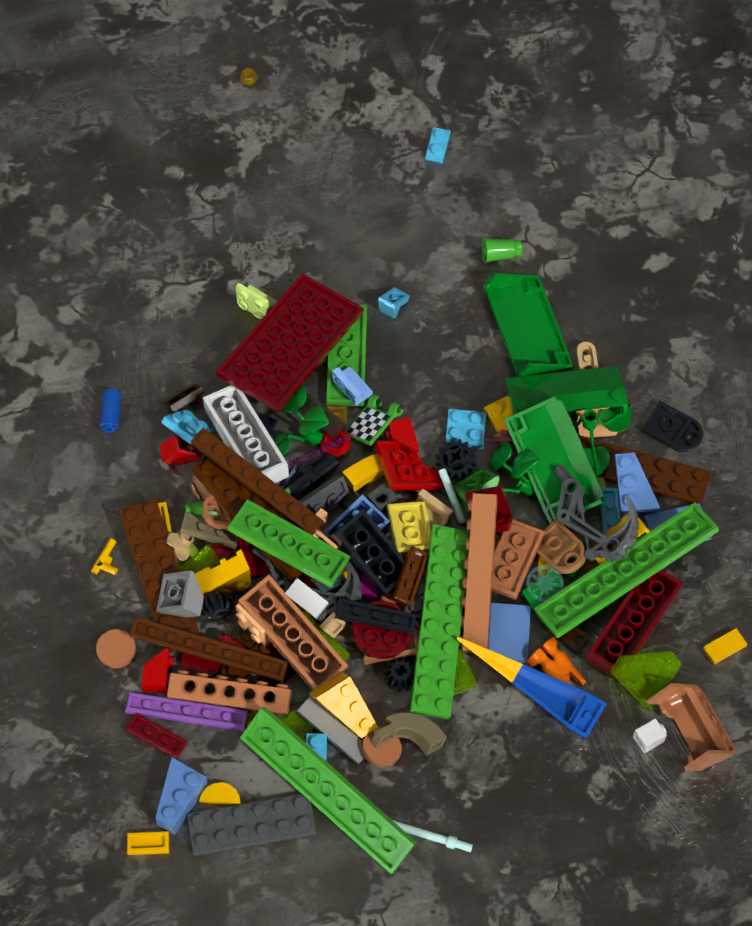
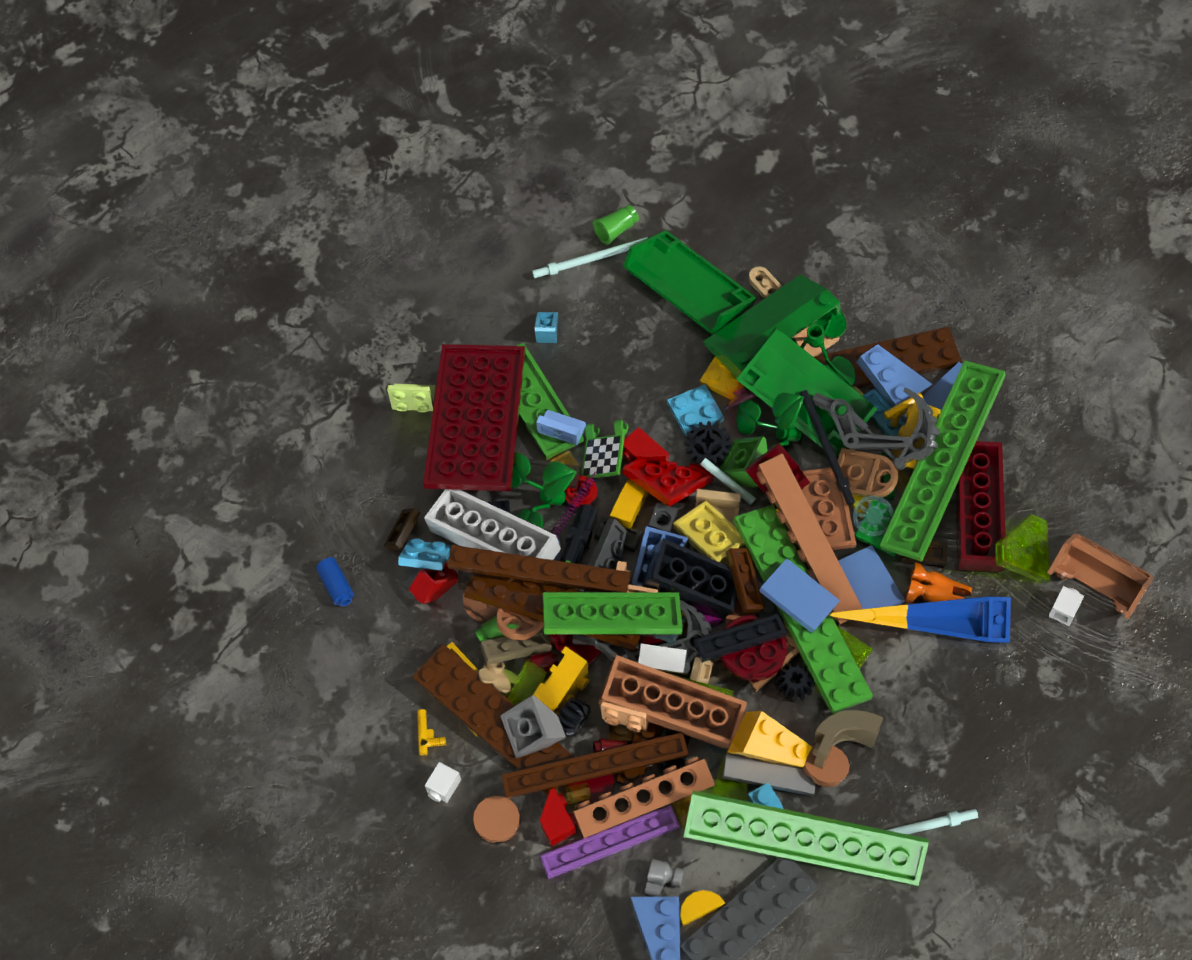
camera: 25 degrees left, 0 degrees up
dark red tile [125,713,188,760] -> none
clear yellow plate [240,68,258,86] -> none
medium azure plate [425,127,451,163] -> none
black tile [641,401,703,453] -> none
yellow tile [703,628,747,665] -> none
none -> white brick [425,762,461,803]
none -> light aqua bar [532,237,648,278]
none -> clear yellow slope [565,782,591,804]
none -> light grey piece [644,859,684,897]
none -> medium blue tile [759,559,840,633]
none -> black bar [799,390,855,505]
none -> yellow hose [884,392,923,428]

